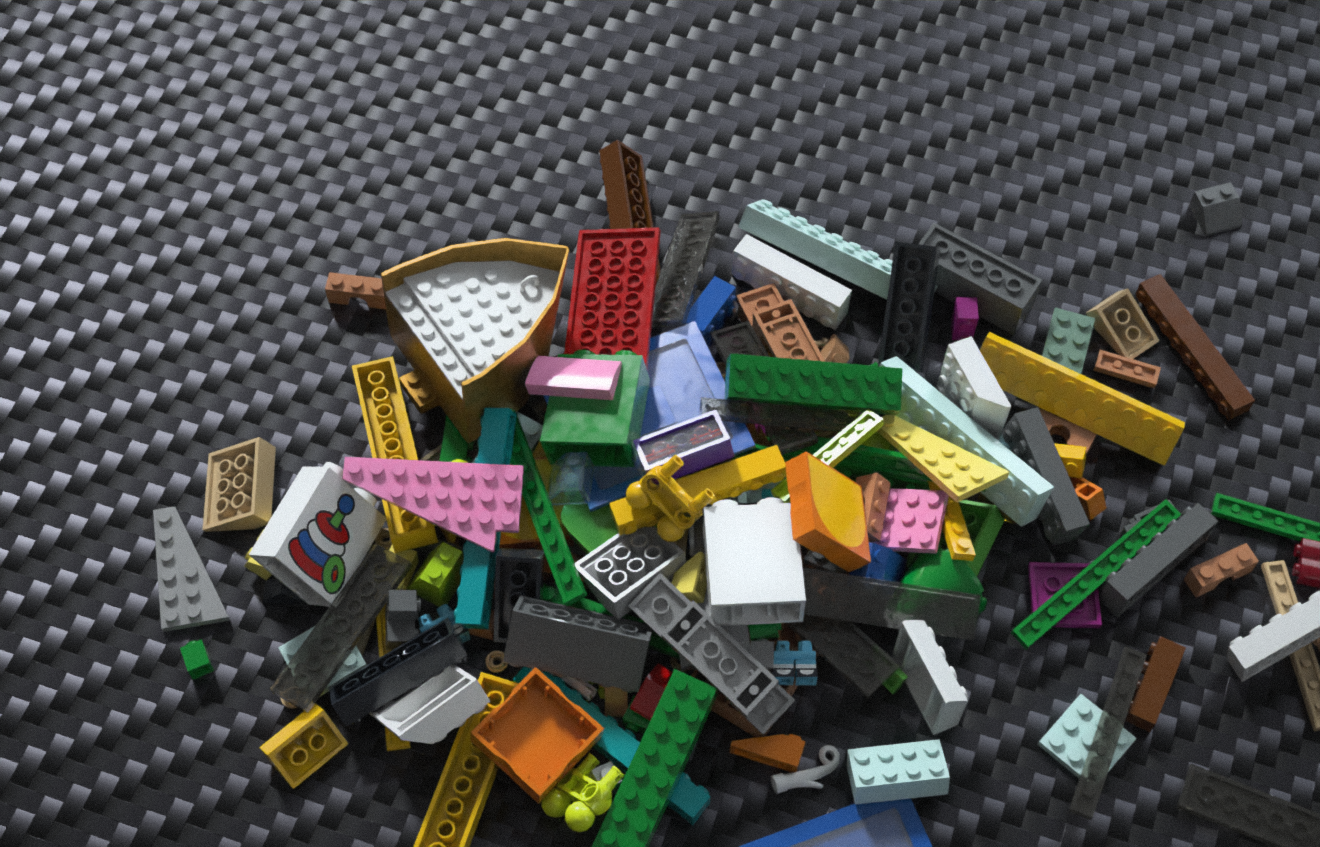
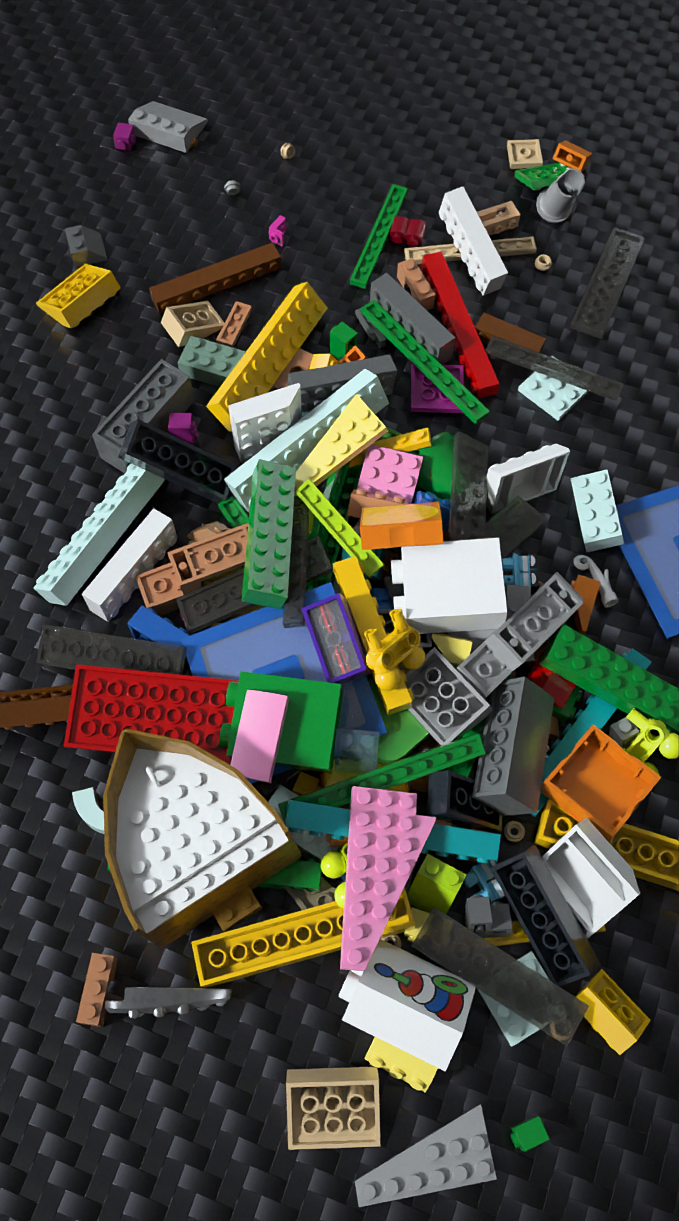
camera: 90 degrees left, 5 degrees up
none -> yellow slope [36,264,121,328]
none -> flat silver animal [105,987,232,1019]
none -> dark pink bracket [269,215,287,246]
none -> green brick [330,322,358,360]
none -> red brick [420,251,499,399]
none -> tan plate [535,255,552,271]

